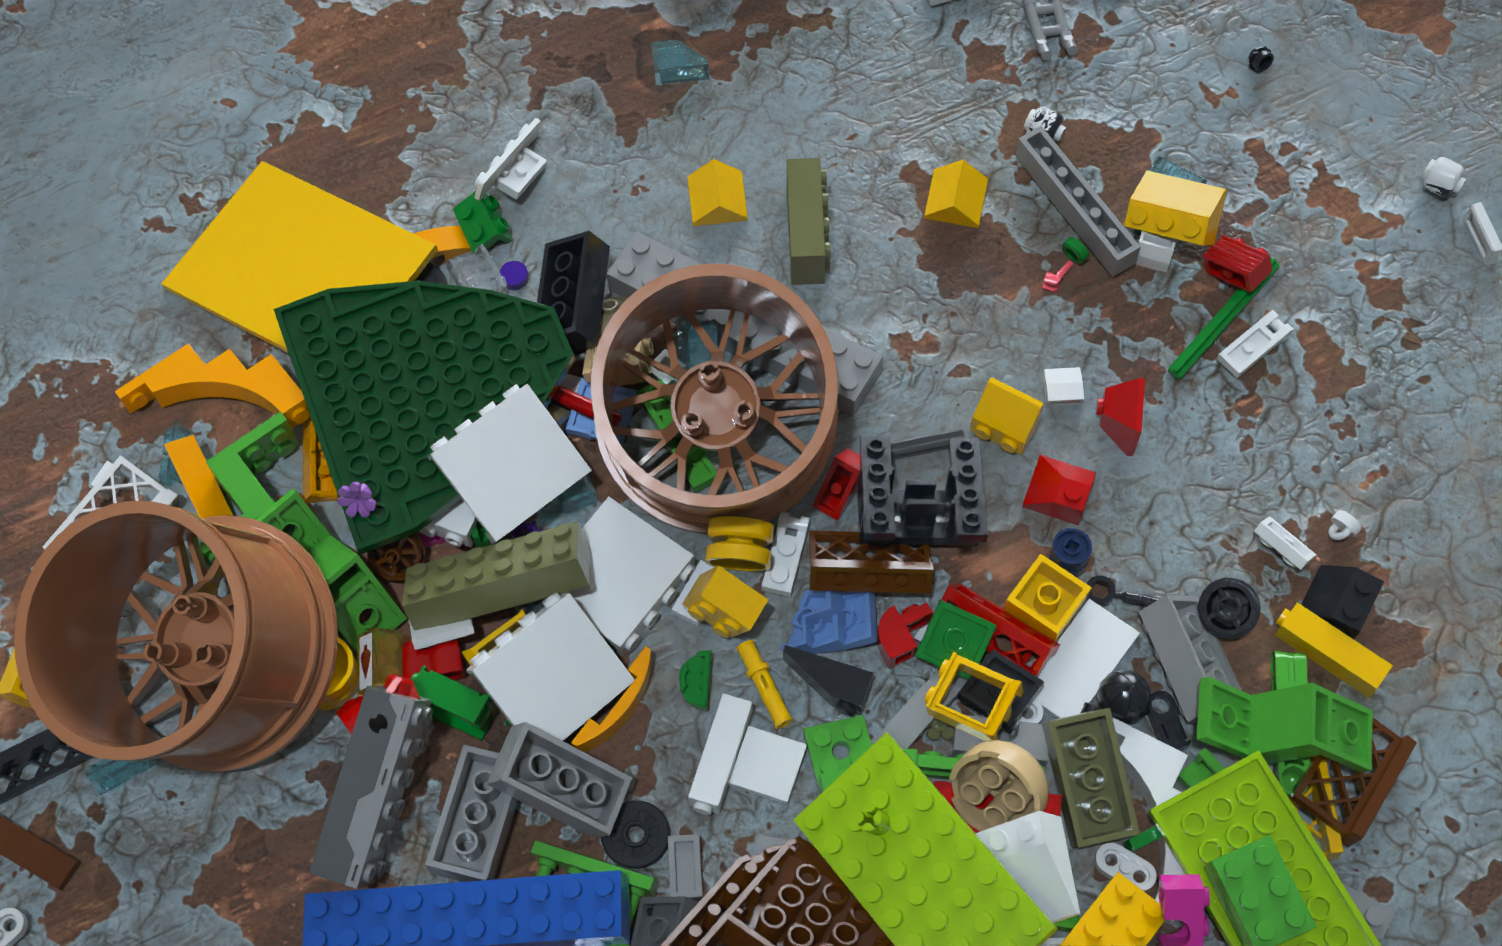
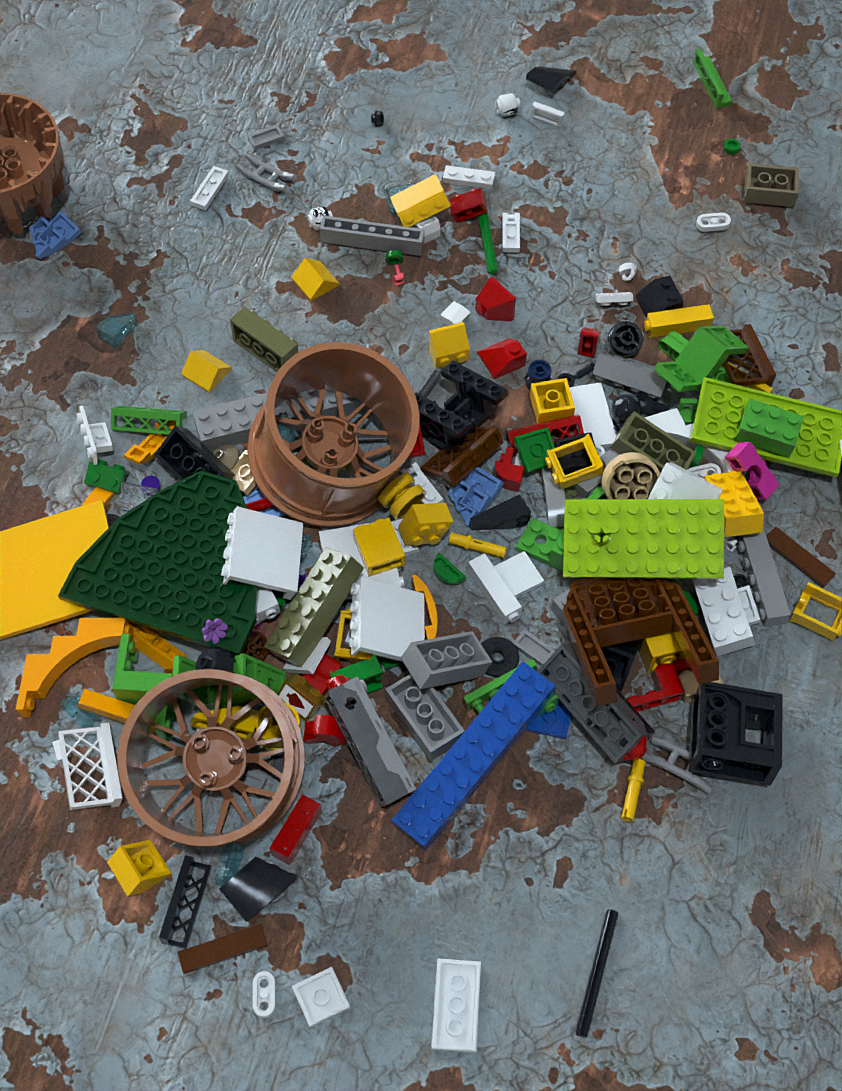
camera: 50 degrees left, 5 degrees down
none -> bright green fence [111,406,187,435]
none -> light orange slope [124,419,176,465]
none -> black cone [195,649,236,688]
none -> black slope [219,856,298,922]
none -> red brick [270,794,322,866]
none -> yellow brick [353,518,405,577]
none -> white plate [443,165,495,189]
none -> red slope [577,327,601,358]

